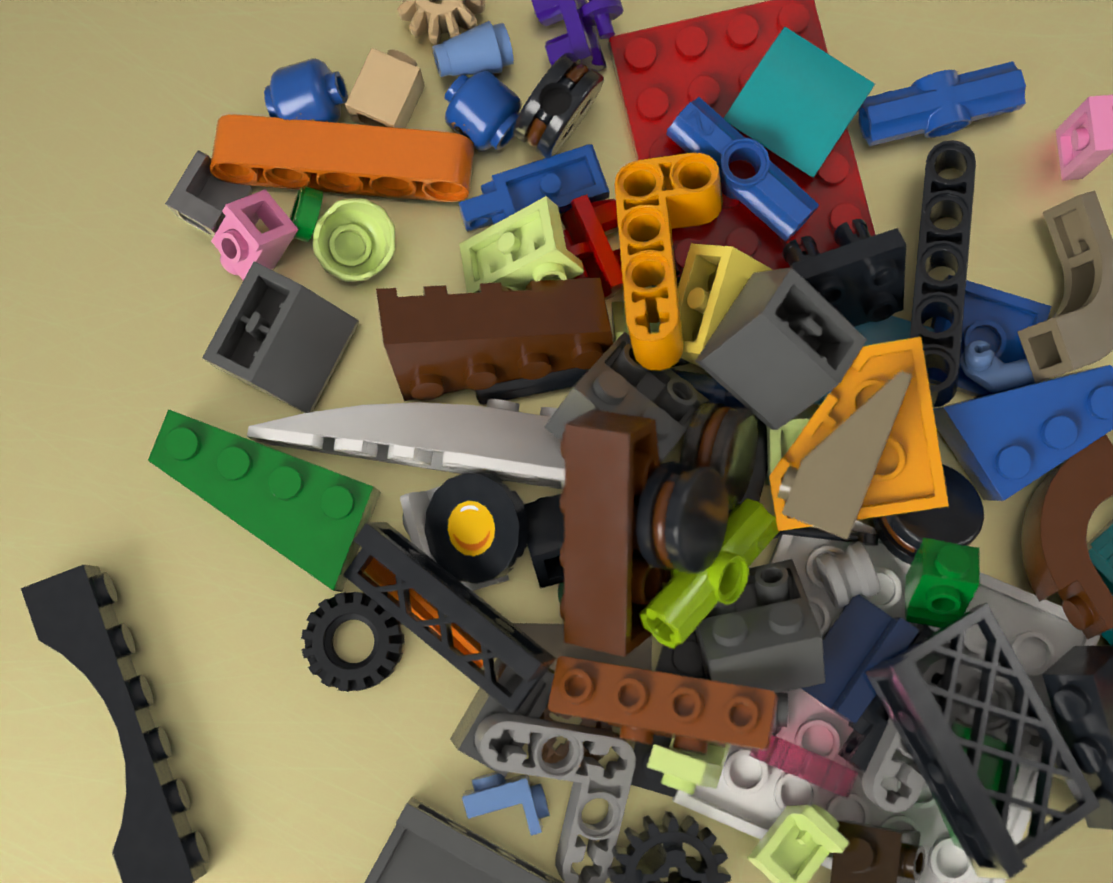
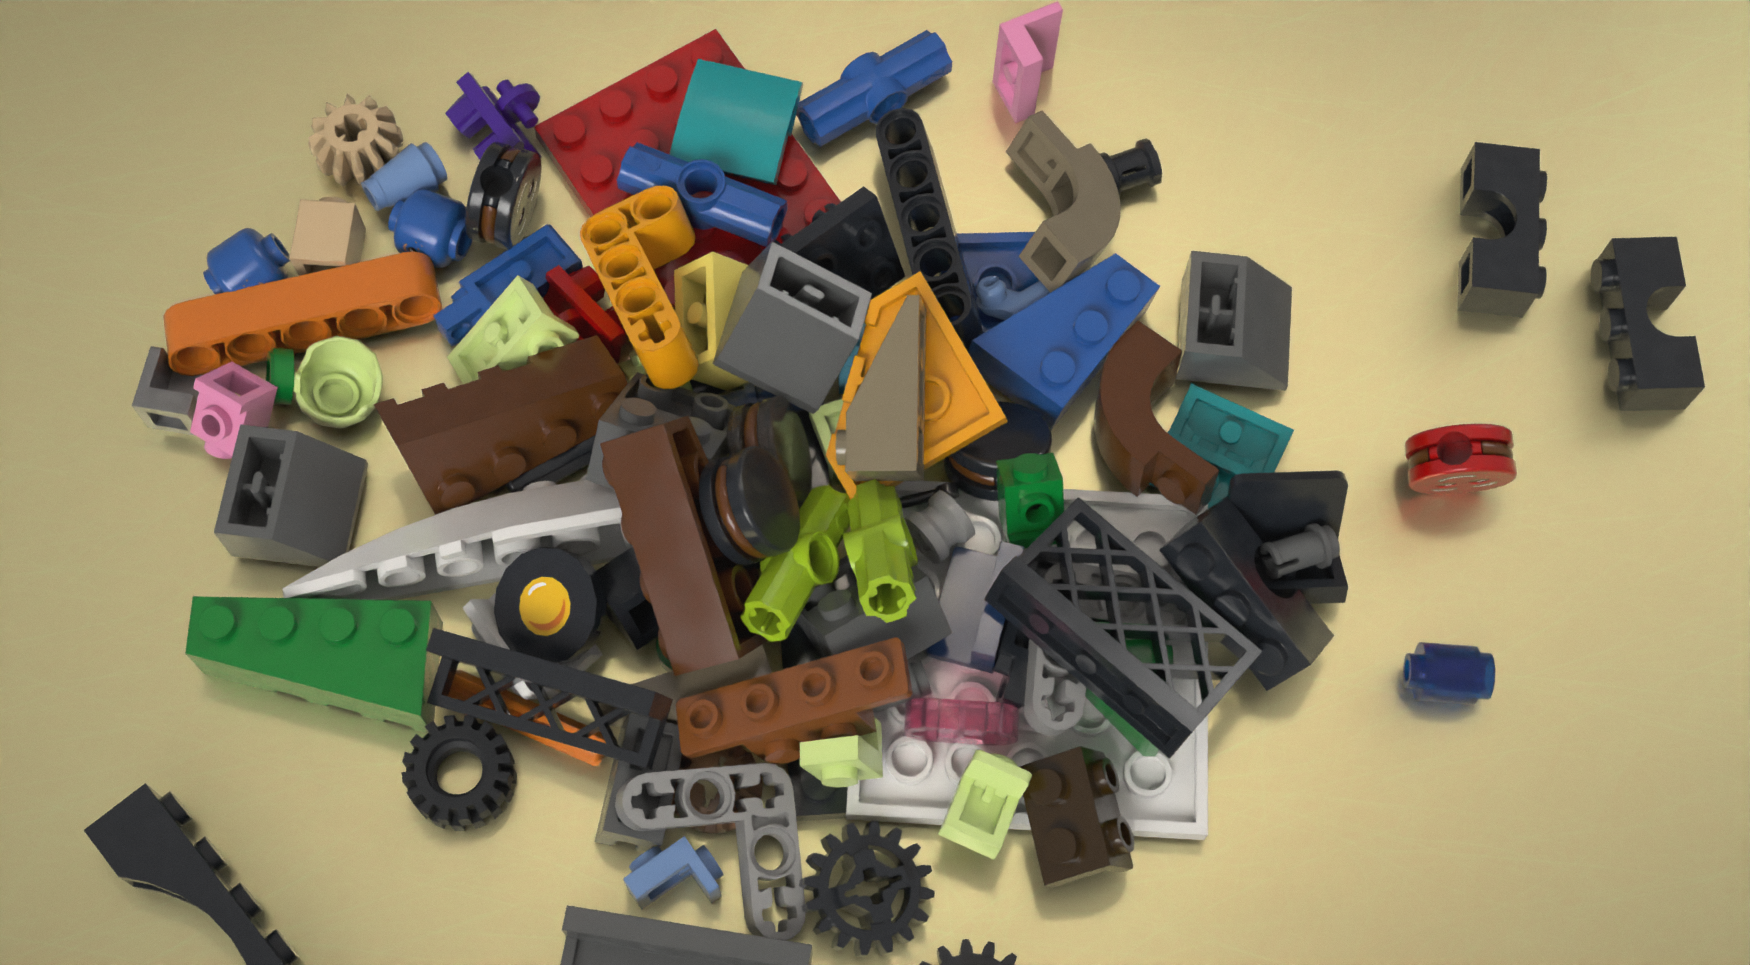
camera: 25 degrees left, 15 degrees down
none -> lime piece [843,479,918,623]

